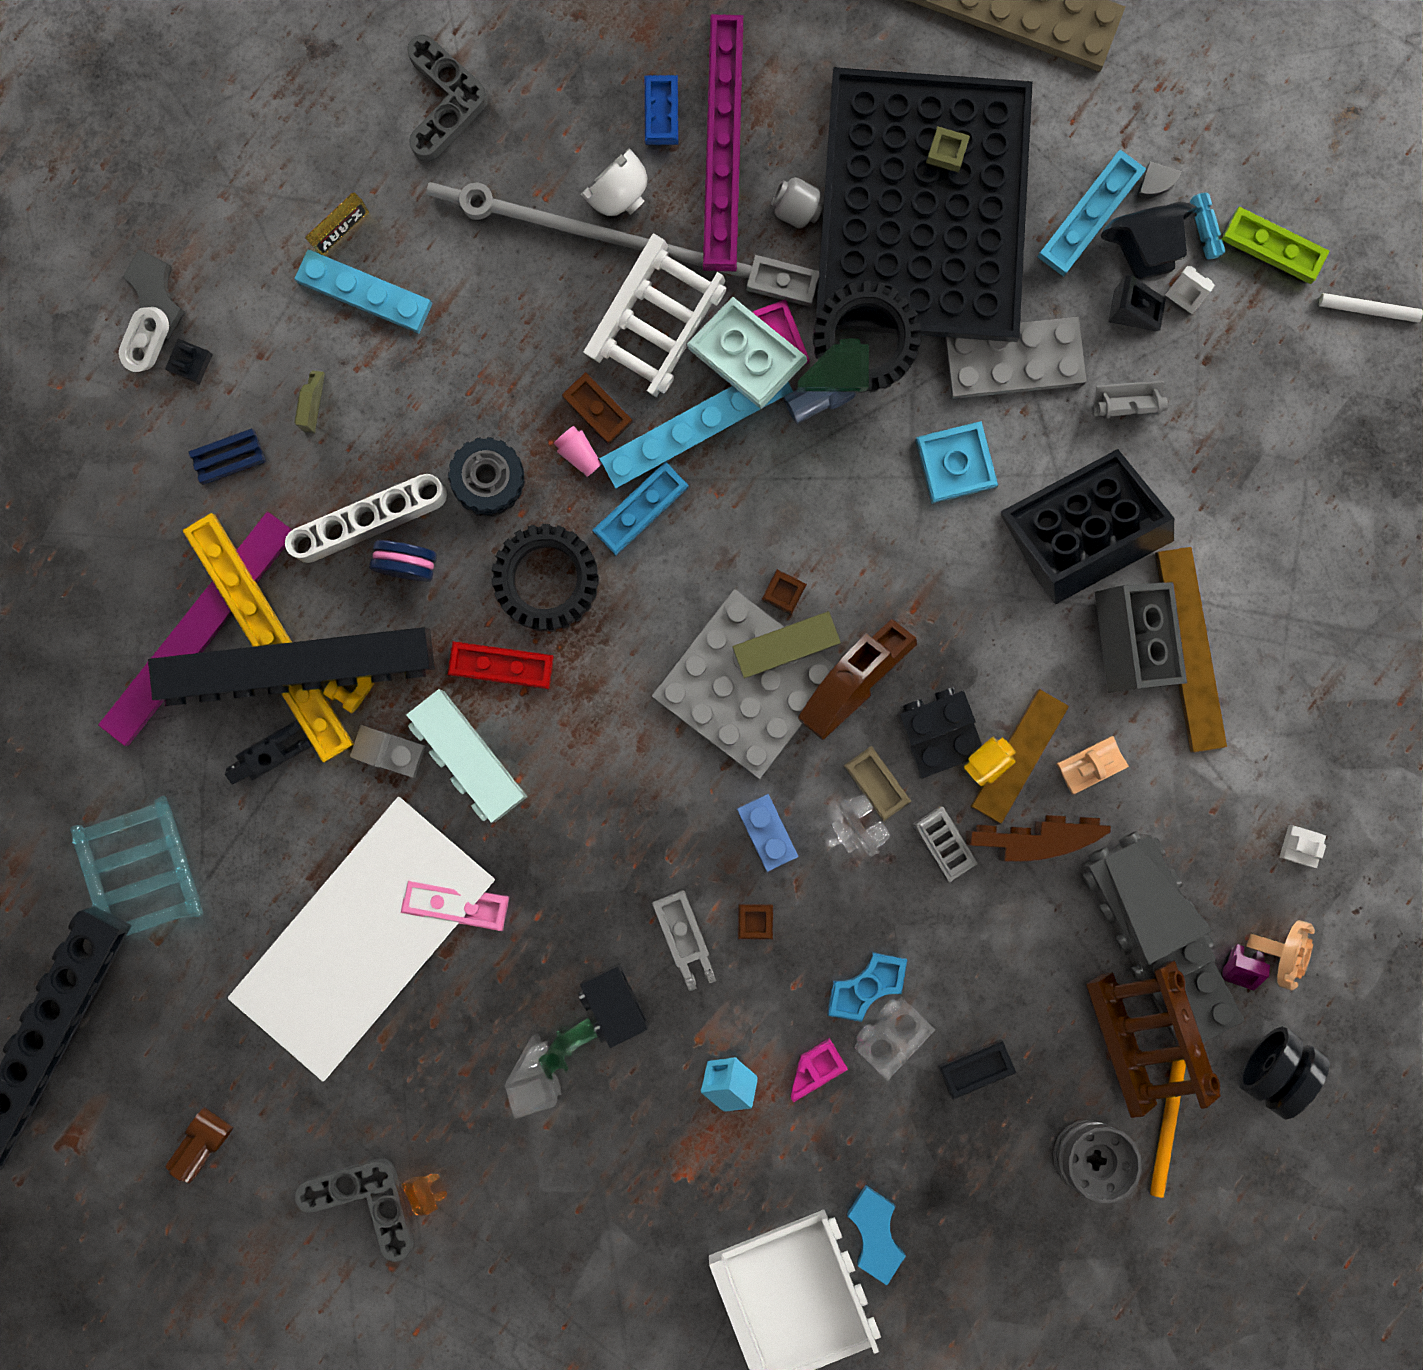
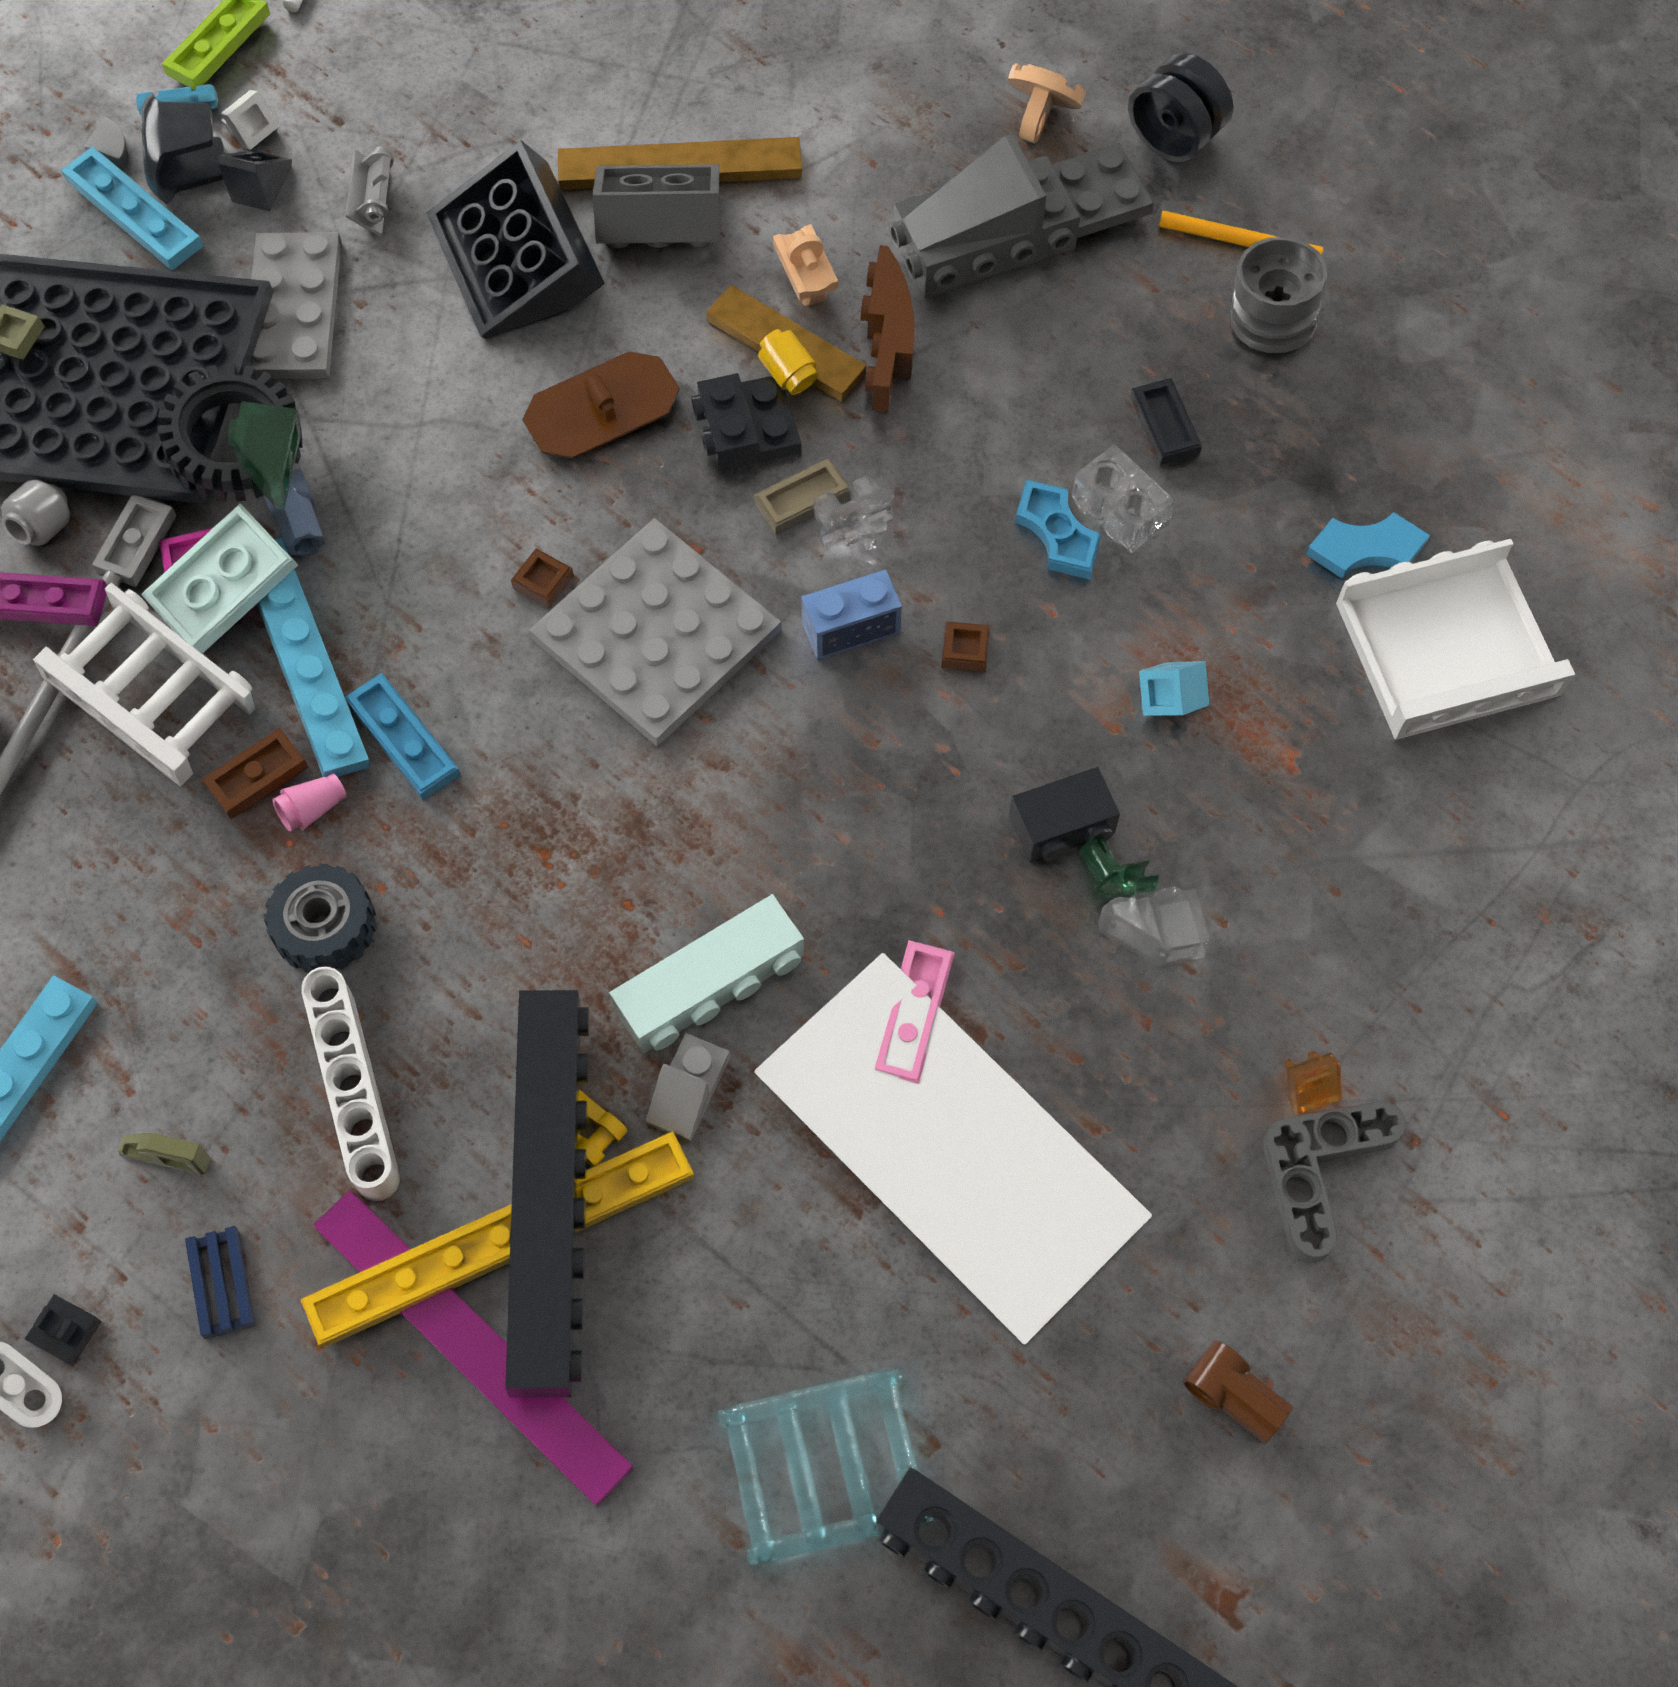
camera: 85 degrees left, 20 degrees down
black hinge [225,721,313,785] -> none
dark blue head [369,540,437,582] -> none
red tile [447,641,554,690] -> none
black tyre [491,524,599,632] -> none
light grey hinge [652,890,717,991] -> none
olive tile [732,611,841,679] -> none
dark pink tile [790,1038,848,1103] -> none
reddish brown slope [798,619,917,740] -> none
light grey slope [911,806,978,882] -> none
medium azure tile [915,421,998,504] -> none
reddish brown fence [1086,960,1221,1118] -> none
magenta tile [1222,944,1270,991] -> none
white tile [1279,825,1326,868] -> none
none -> reddish brown shield [522,351,680,459]

